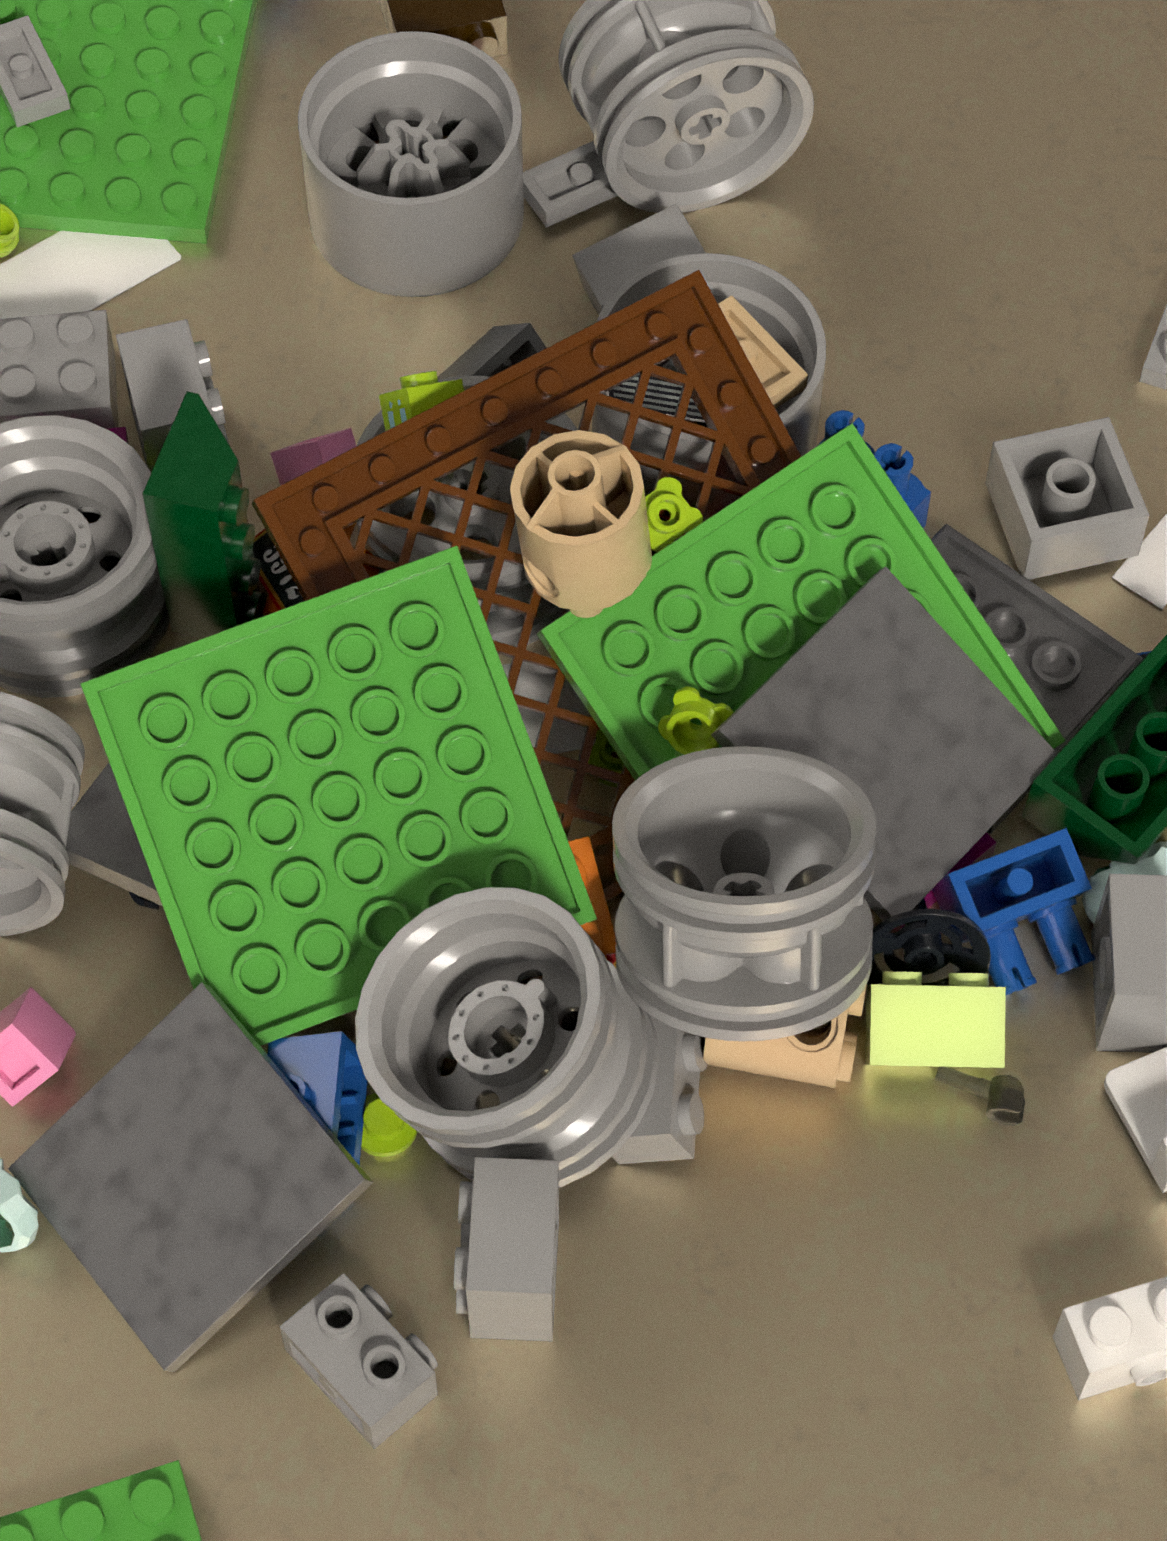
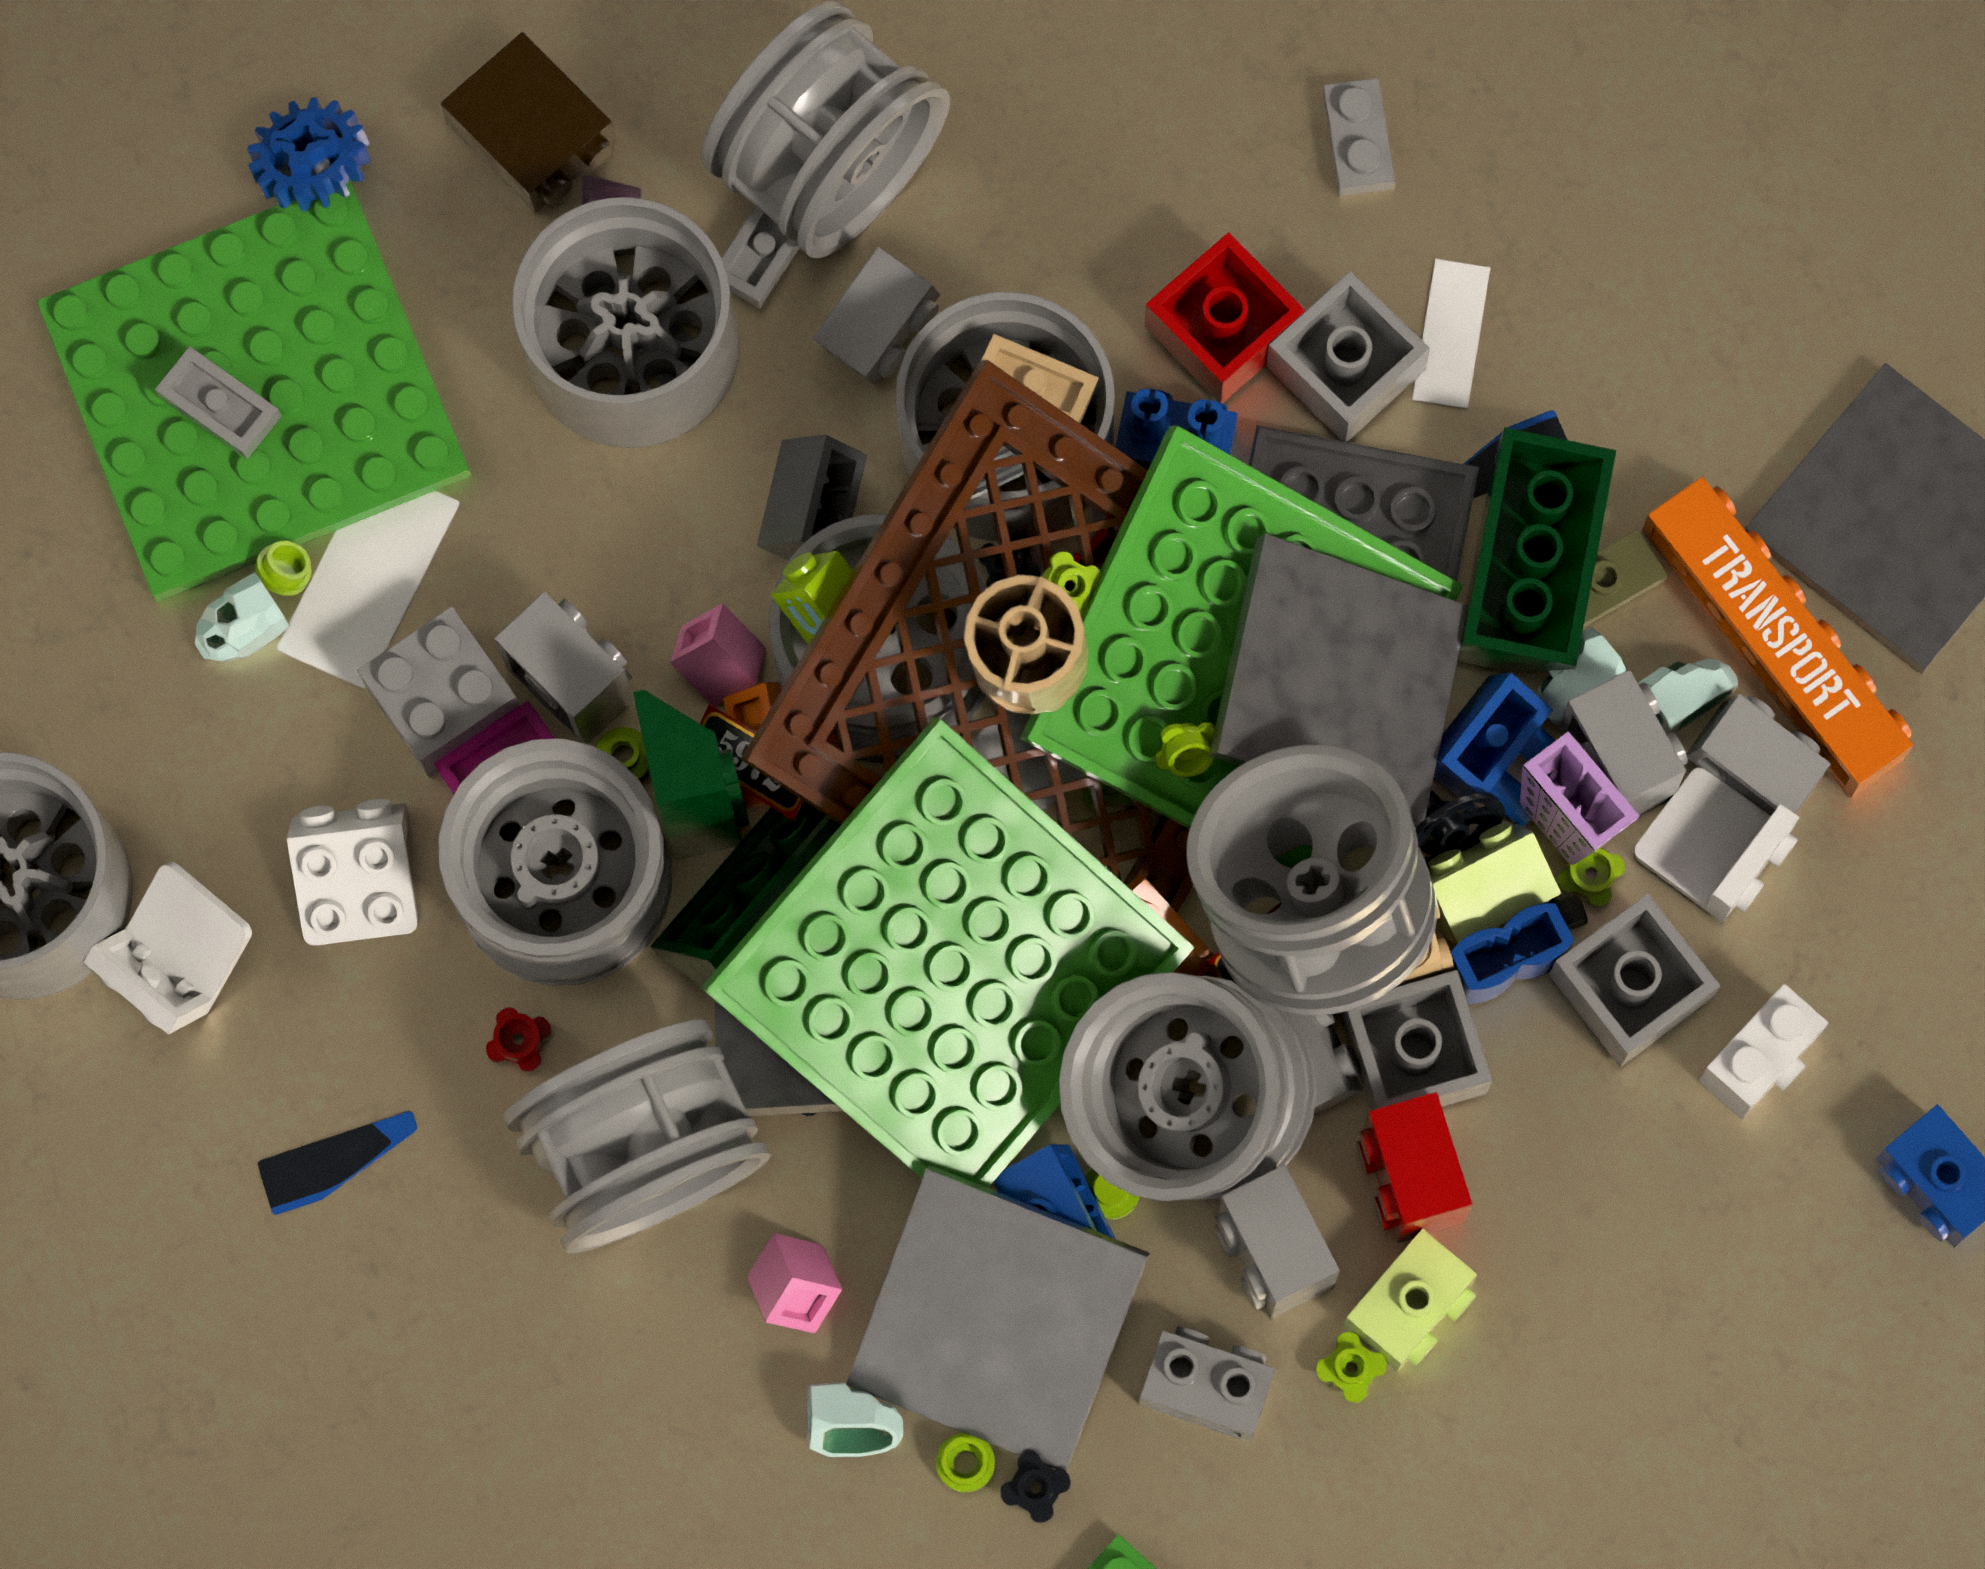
camera: 25 degrees left, 15 degrees up
none -> lime plate [936,1433,995,1493]
none -> black plate [1000,1452,1071,1523]
none -> red brick [1145,232,1306,403]
none -> lime plate [1316,1332,1387,1403]
none -> light grey brick [1341,970,1492,1110]
none -> yellowish green brick [1343,1228,1477,1372]
none -> red brick [1356,1092,1473,1243]
none -> blue brick [1451,903,1574,1004]
none -> lavender torso [1520,731,1640,865]
none -> light grey brick [1549,893,1721,1067]
none -> lime plate [1558,848,1625,907]

